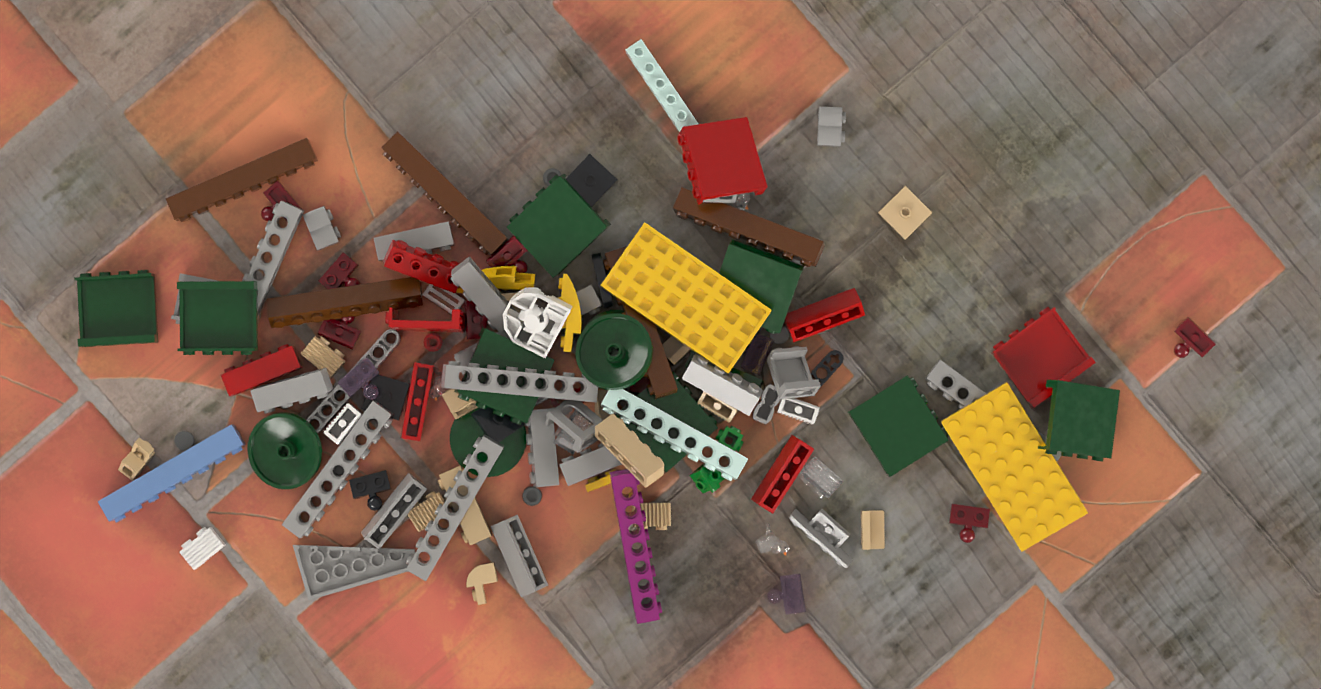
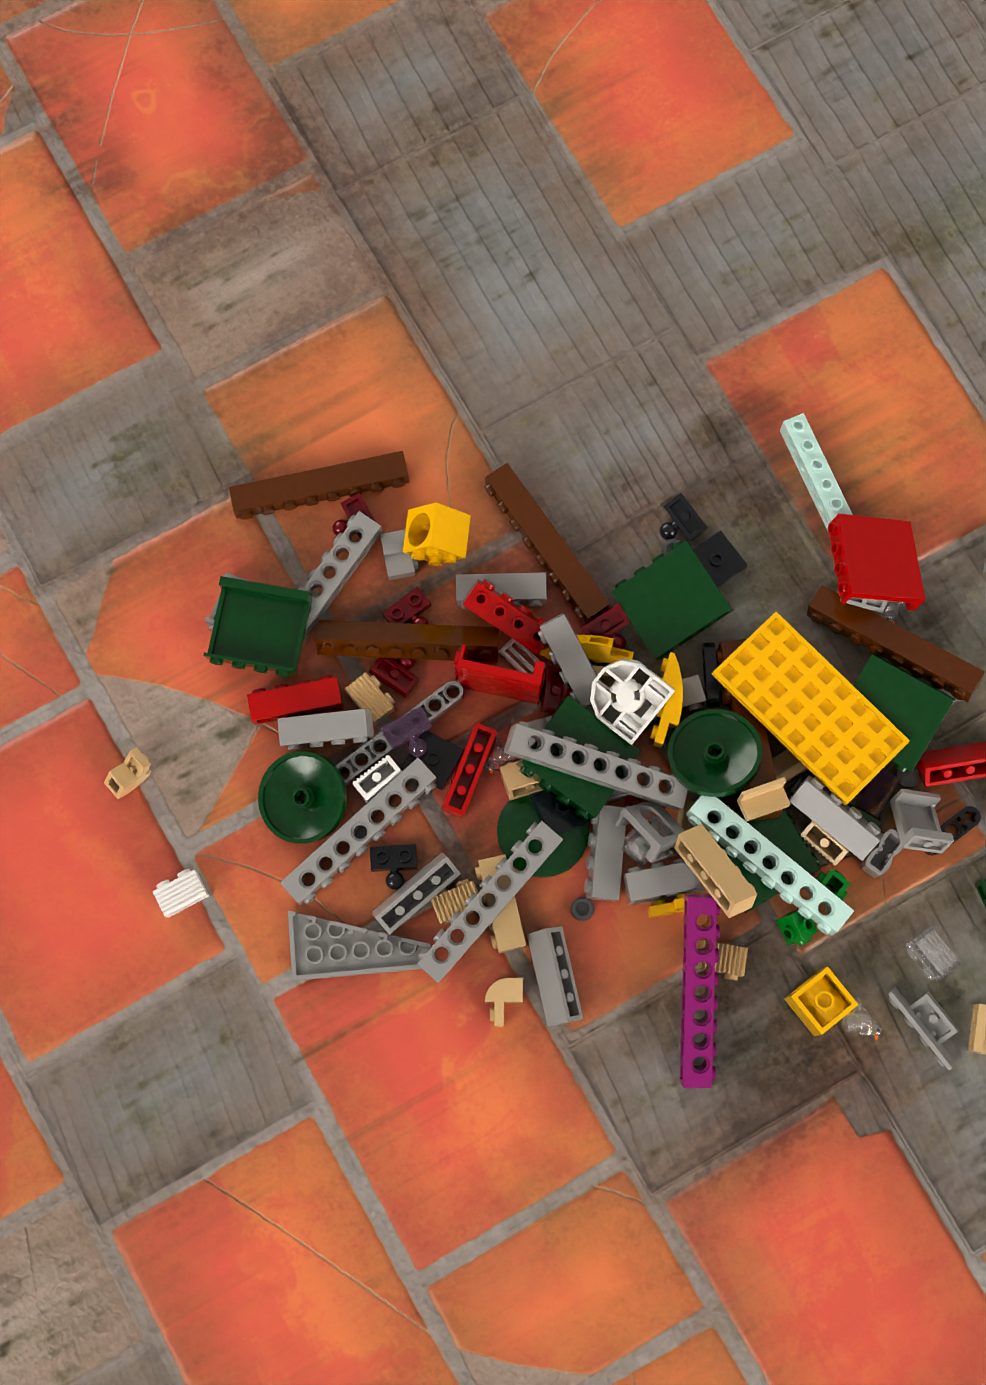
camera: 15 degrees right, 10 degrees down
dark green panel [74,270,158,347] -> none
medium blue brick [98,424,246,523] -> none
dark grey tile [174,431,195,450] -> none
red plate [423,333,443,352] -> none
red brick [751,435,814,514] -> none
plate [767,573,806,614] -> none
white brick [777,398,820,425] -> none
none -> yellow brick [403,502,471,566]
none -> black plate [660,493,708,542]
none -> tan panel [737,777,790,822]
none -> yellow brick [784,967,859,1036]

